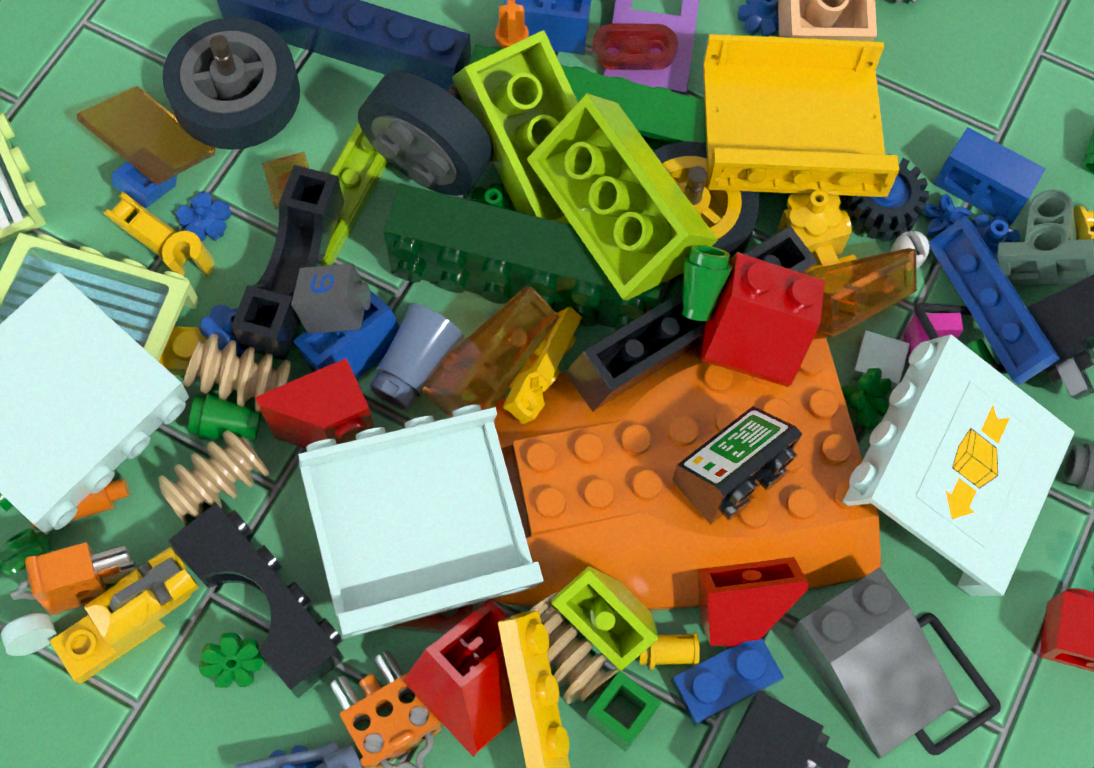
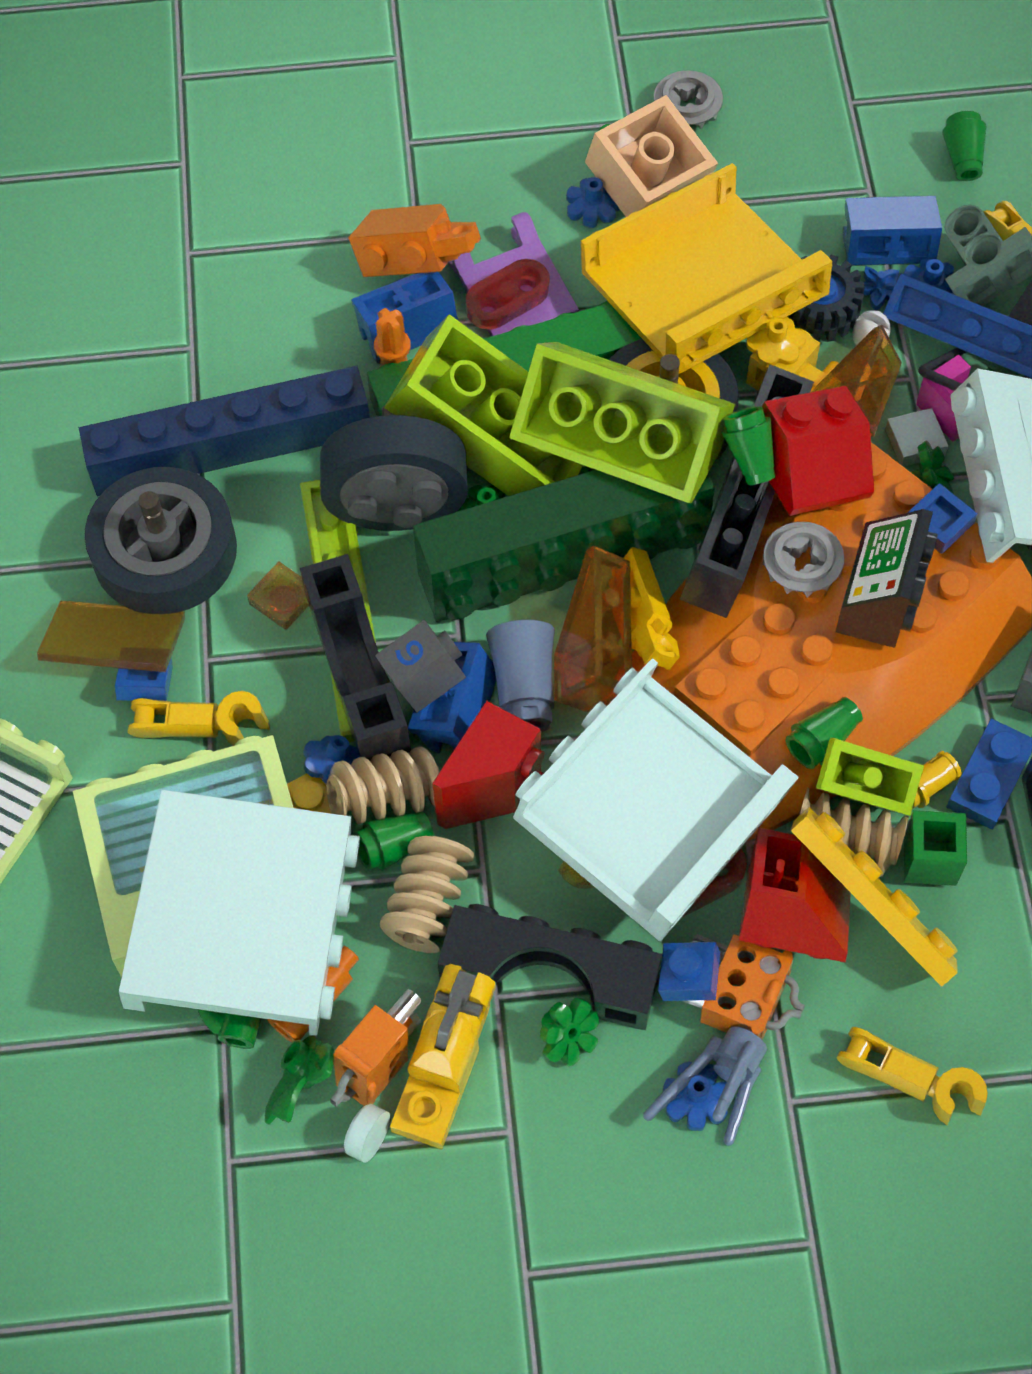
camera: 30 degrees left, 5 degrees down
blue plant [175,192,231,241] -> none
red slope [698,557,808,647] -> none
none -> blue plate [658,942,721,1001]
none -> light grey gear [763,522,844,598]
none -> green cone [785,697,863,769]
none -> blue plate [907,483,978,554]

